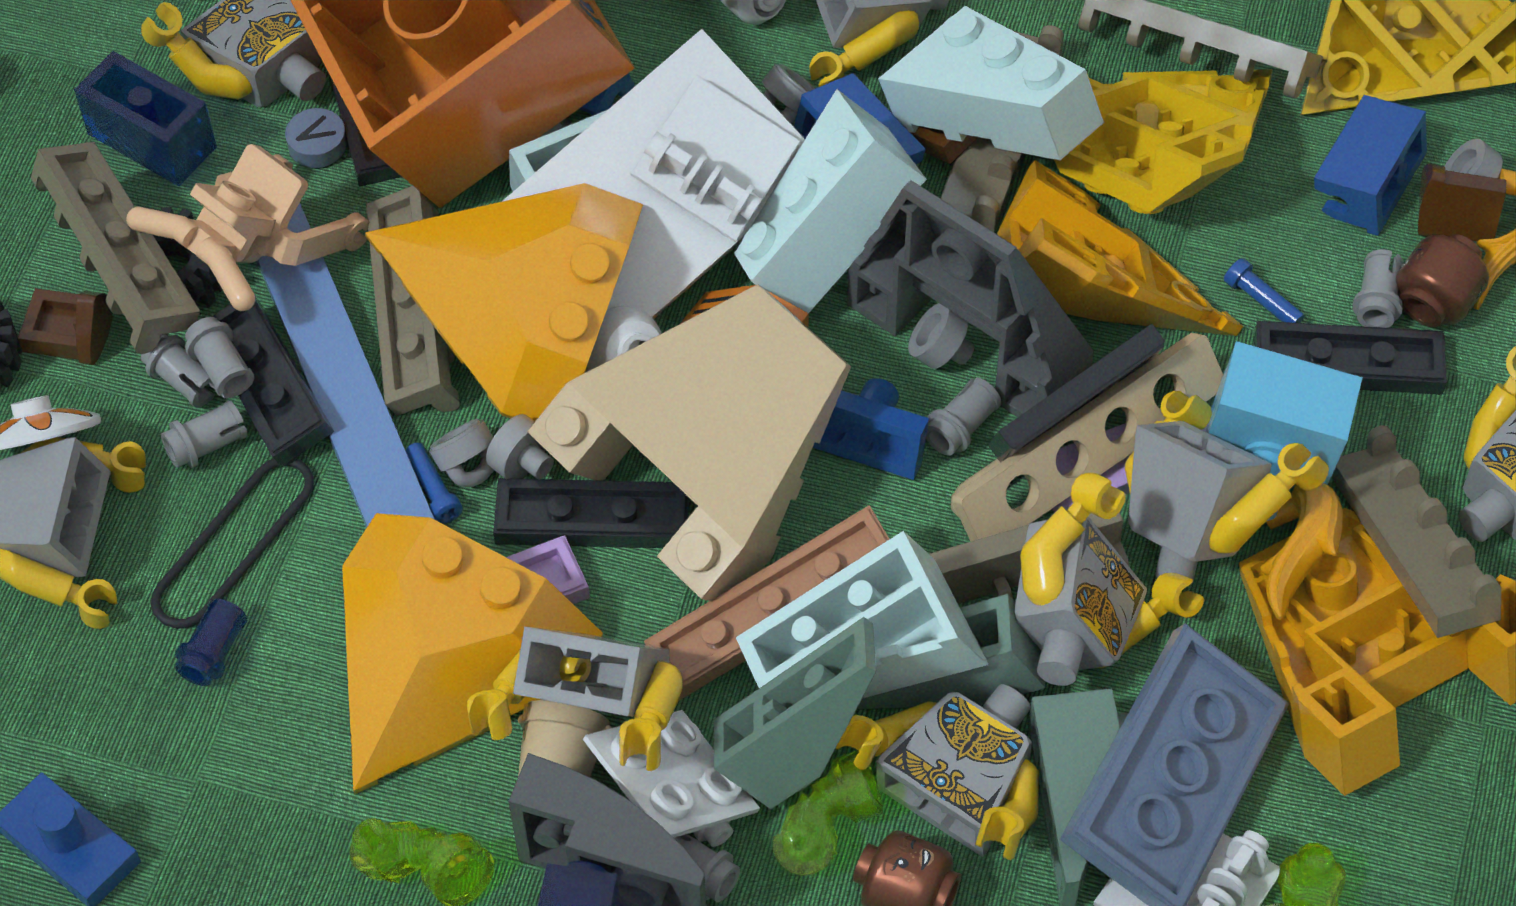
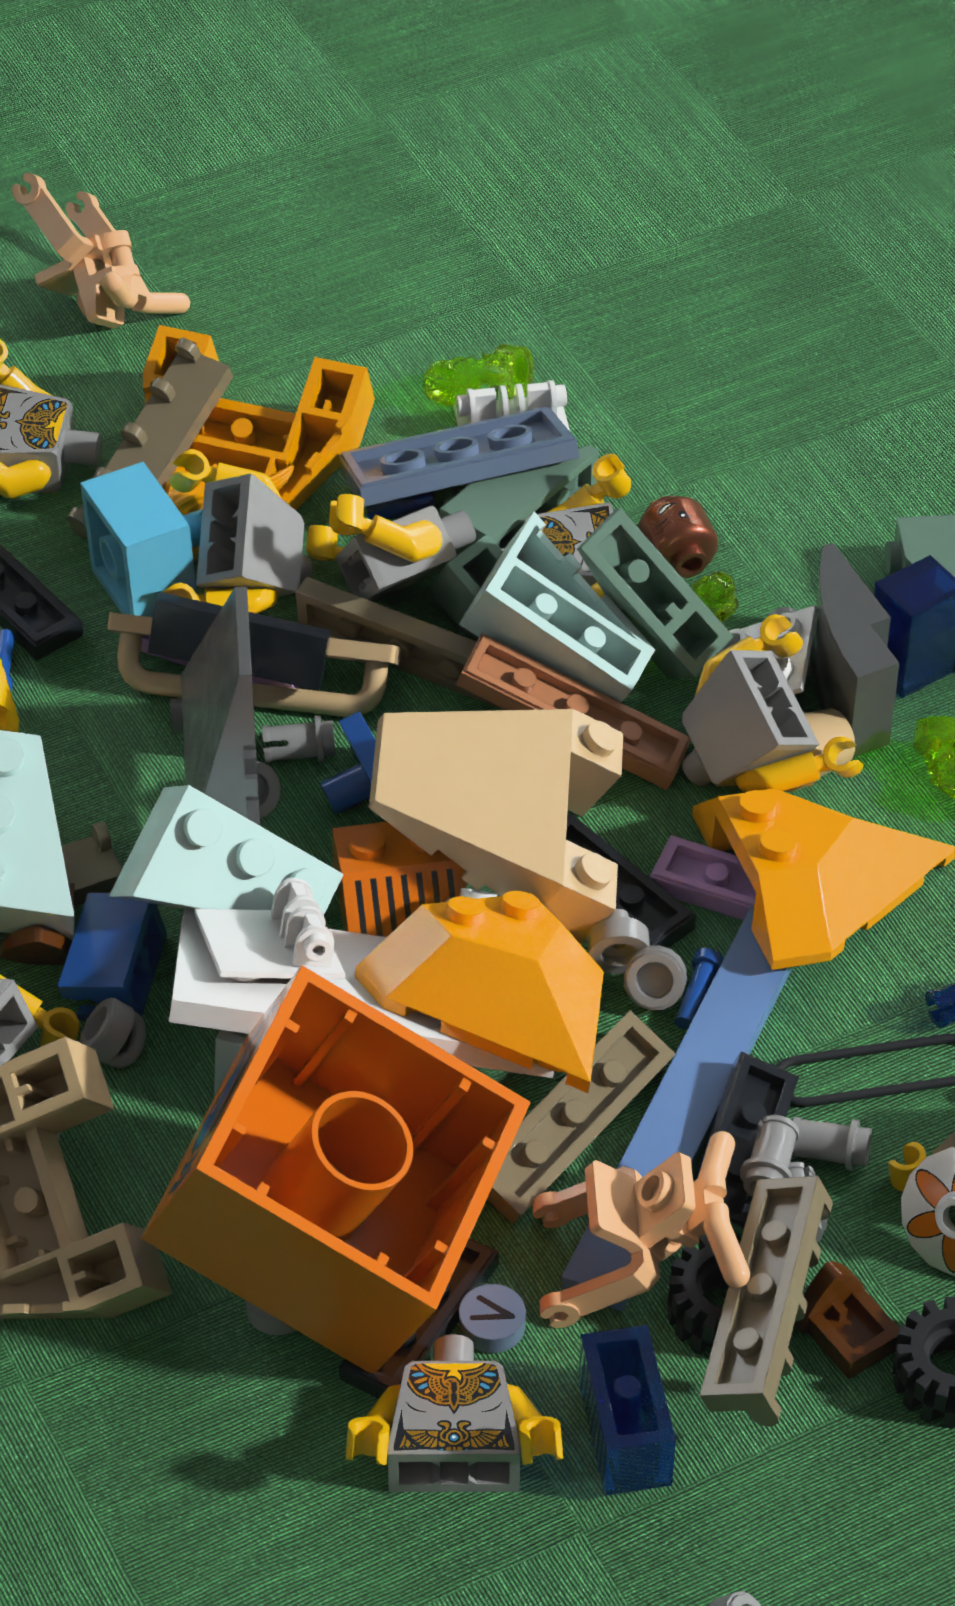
camera: 135 degrees left, 10 degrees down
light orange wedge [997,160,1244,336] -> none

